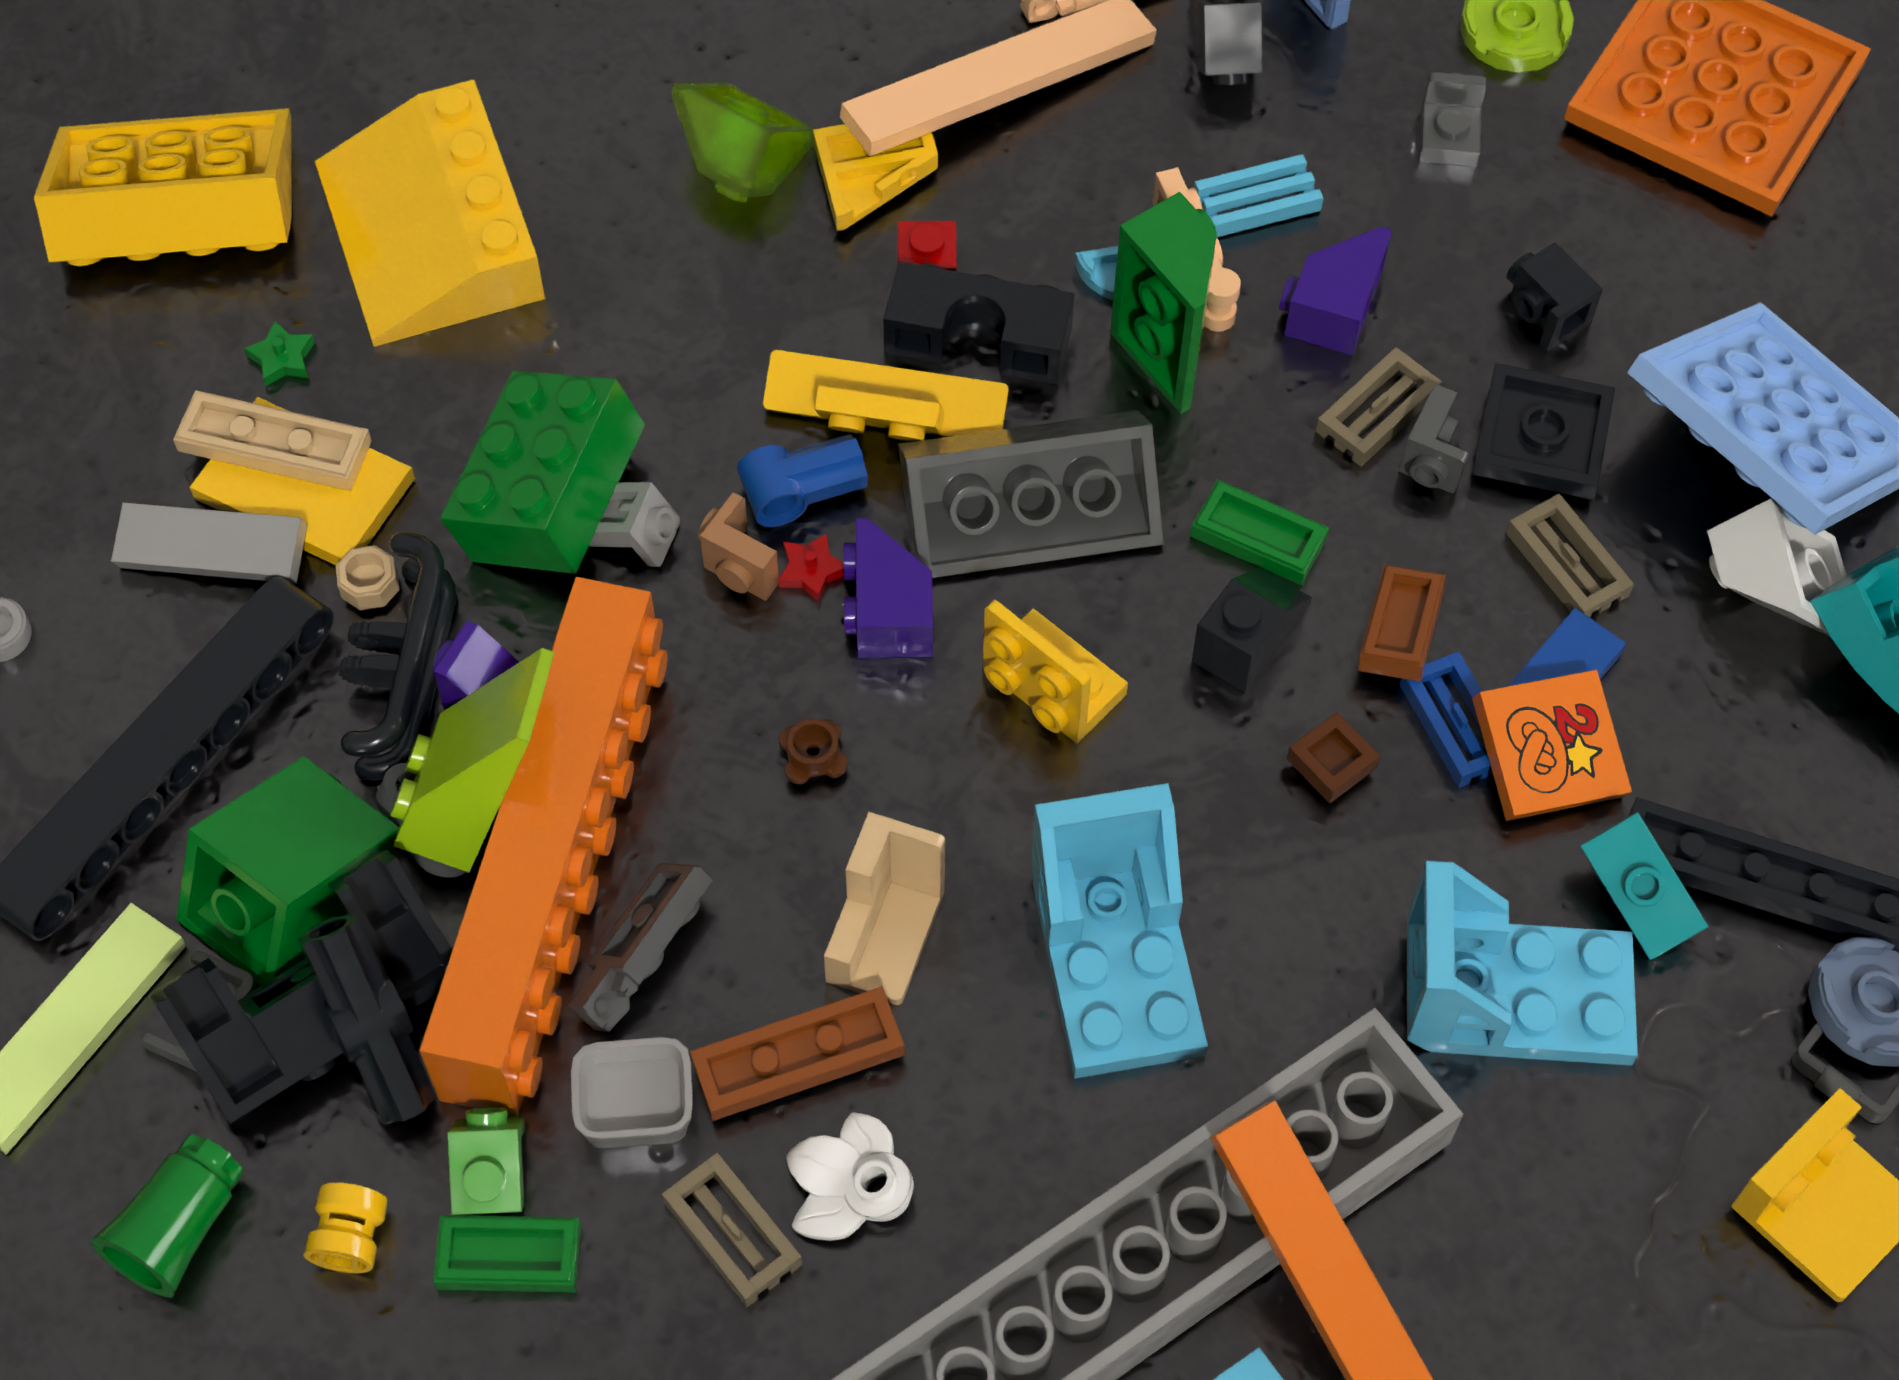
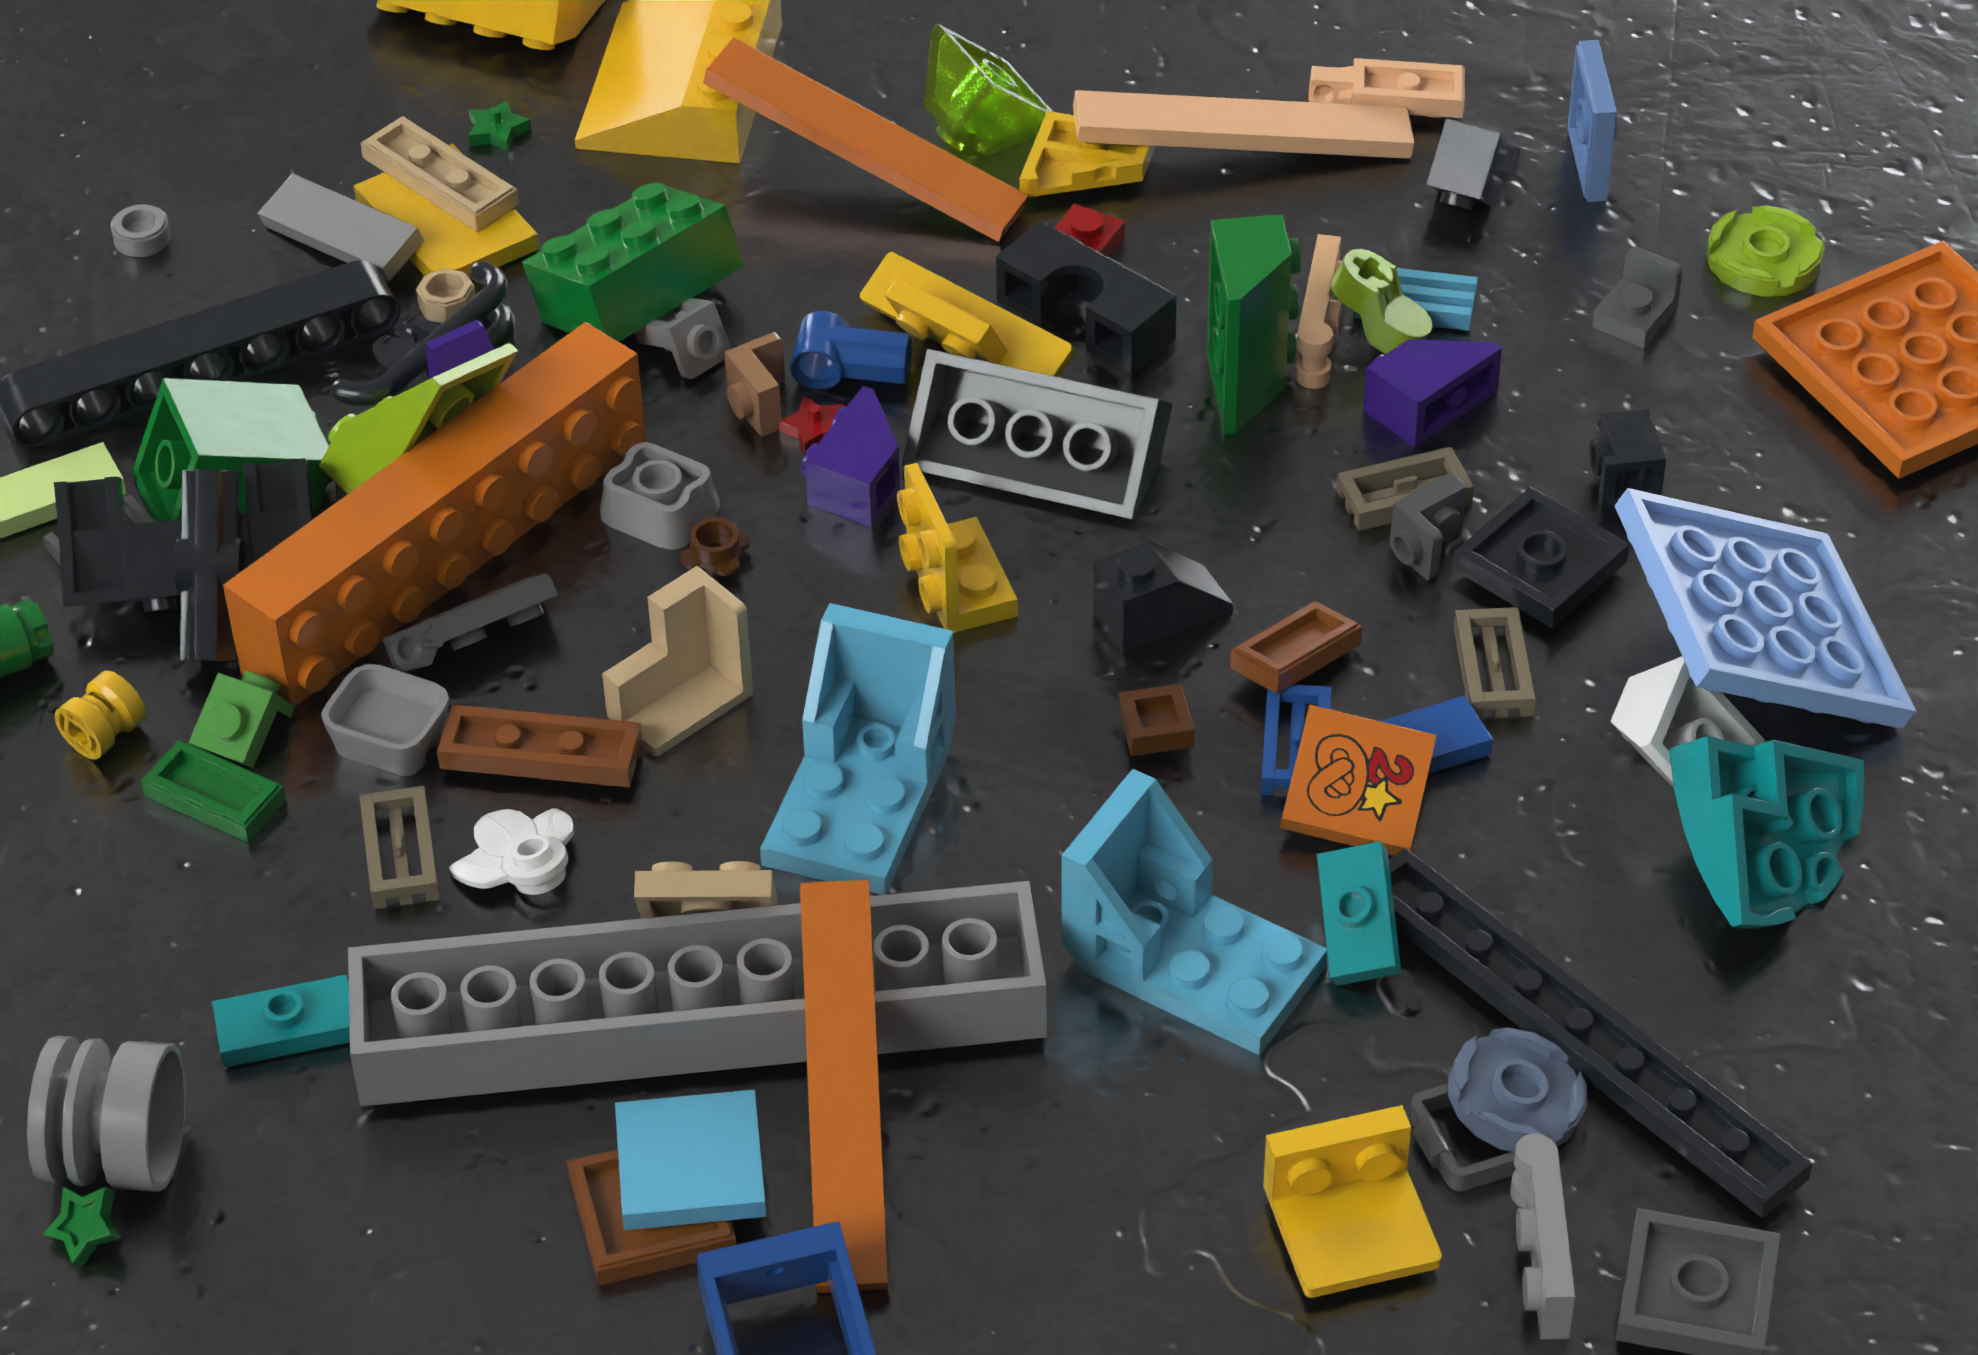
camera: 30 degrees right, 15 degrees down
green tile [1190,479,1329,586] -> none
none -> light grey piece [600,442,720,550]
none -> tan plate [634,861,779,919]
none -> orange tile [703,37,1028,242]
none -> lime piece [1330,249,1433,354]

